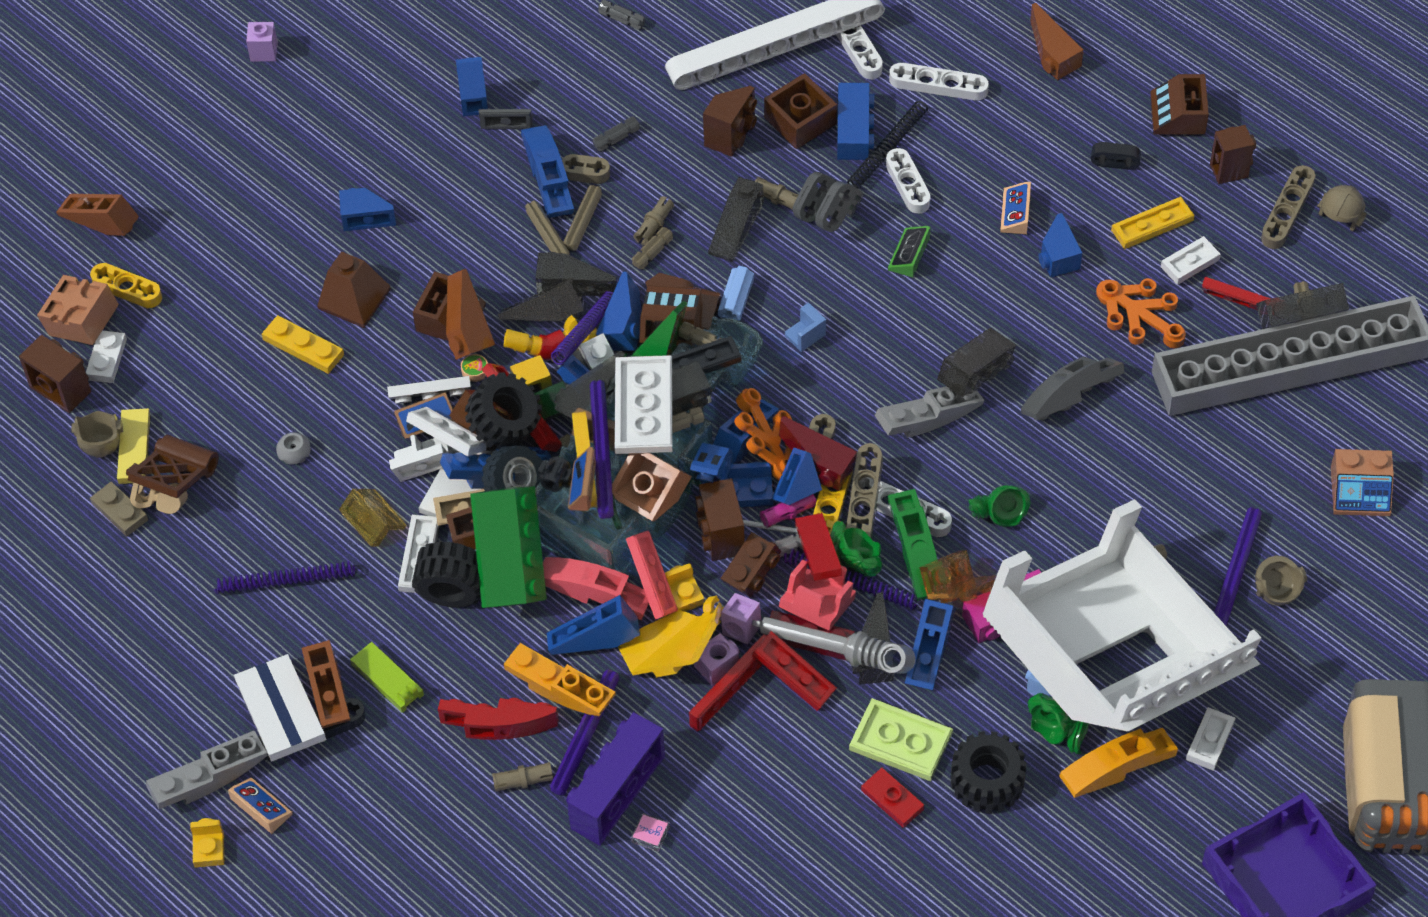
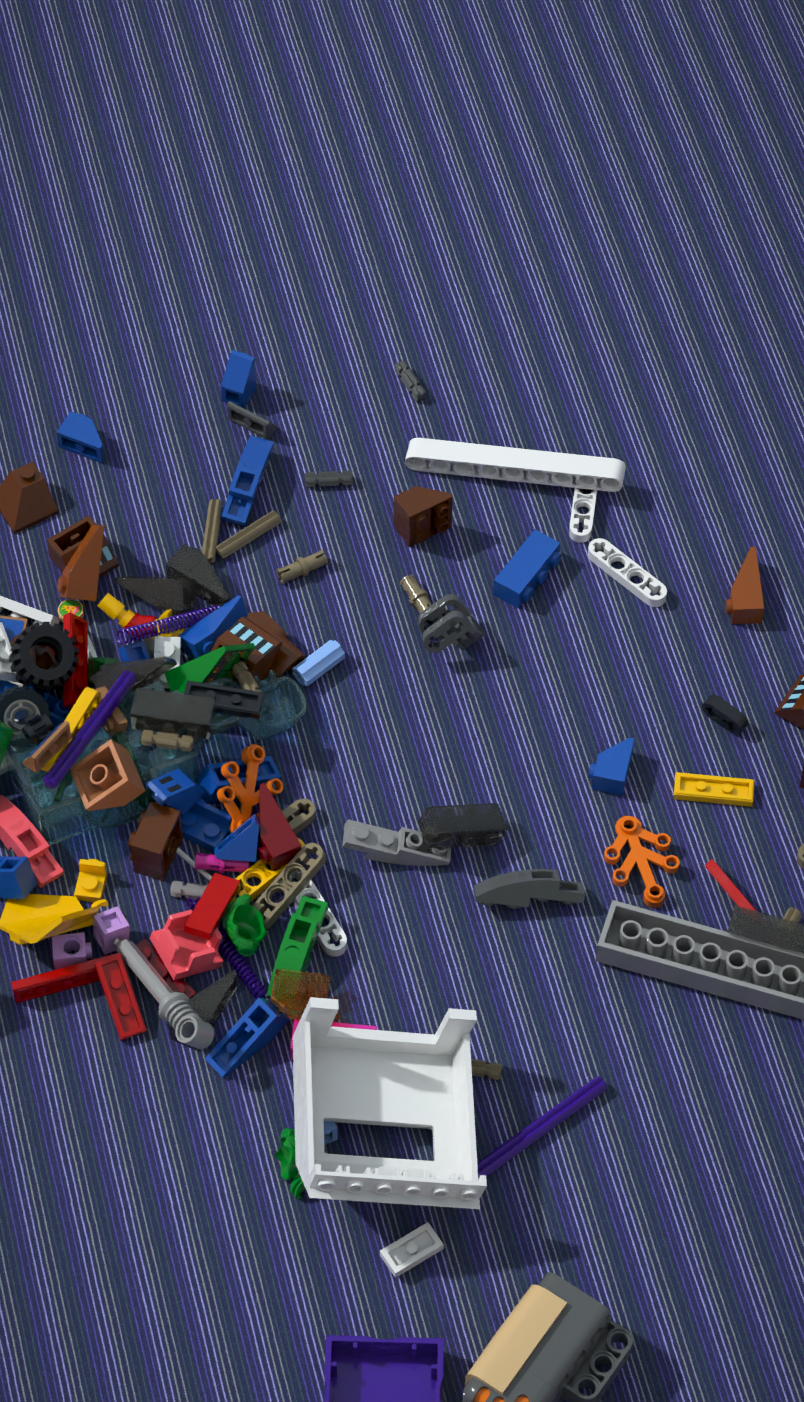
camera: 30 degrees right, 0 degrees up
lavender brick [246,22,278,62] -> none
yellow panel [510,355,552,391] -> none
dark tan beam [562,154,610,184] -> none
white tile [615,355,673,454] -> none
coral tile [626,530,678,619] -> none
dark tan axle [632,227,673,270] -> none
clear smoke slope [708,177,764,262] -> none
reddish brown bracket [720,532,781,598] -> none
reddish brown brick [764,73,837,149] -> none
medium blue panel [785,302,826,352] -> none
black piece [847,101,928,189] -> none
yellowish green tile [849,698,953,781] -> none
red plate [861,768,924,828] -> none
white beam [886,148,930,214] -> none
slope [888,226,931,278] -> none
black tyre [951,731,1026,814] -> none
green hair [968,485,1031,527] -> none
slope [1000,182,1031,234] -> none
light orange slope [1059,727,1178,798] -> none
white plate [1161,236,1220,285] -> none
dark tan cap [1255,555,1307,606] -> none
slope [1331,449,1394,516] -> none

